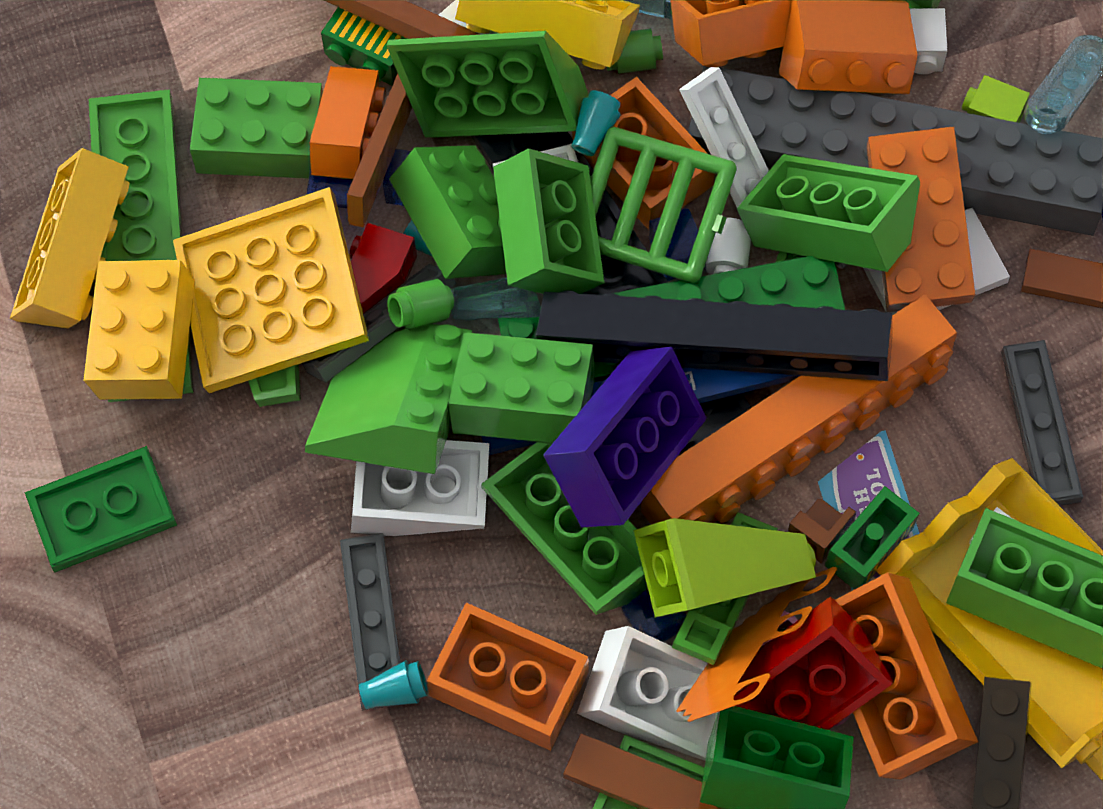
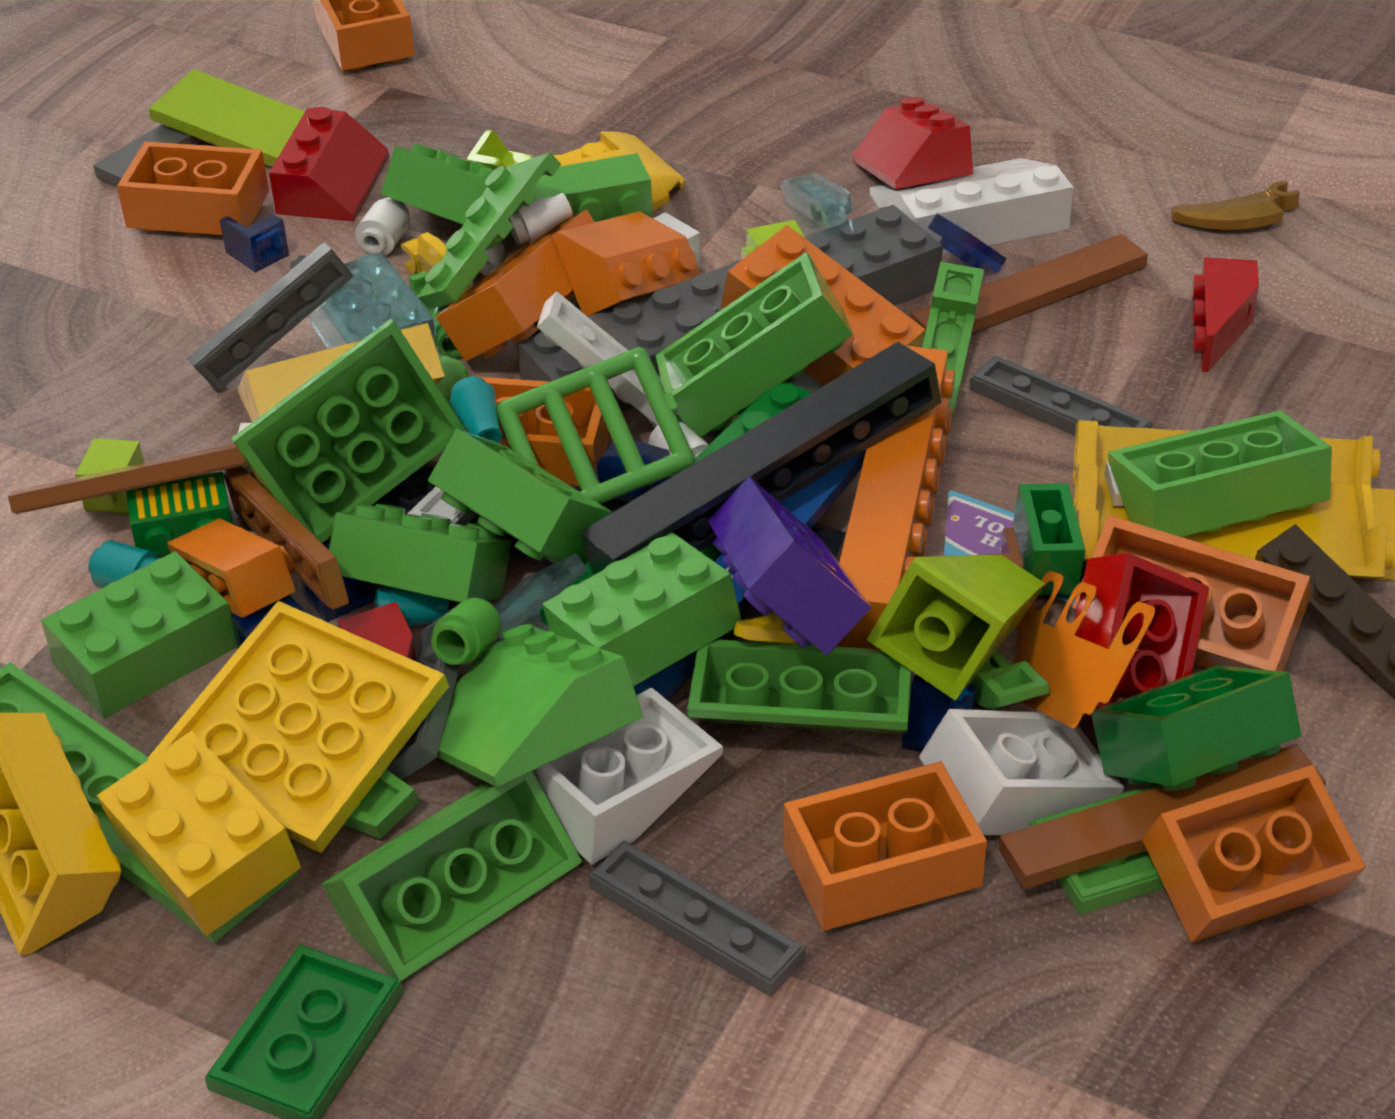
camera: 45 degrees left, 25 degrees down
teal cone [359,660,429,709] -> none
none -> teal brick [88,540,159,588]
none -> bright green slope [321,771,583,981]
none -> bright green slope [922,261,984,418]

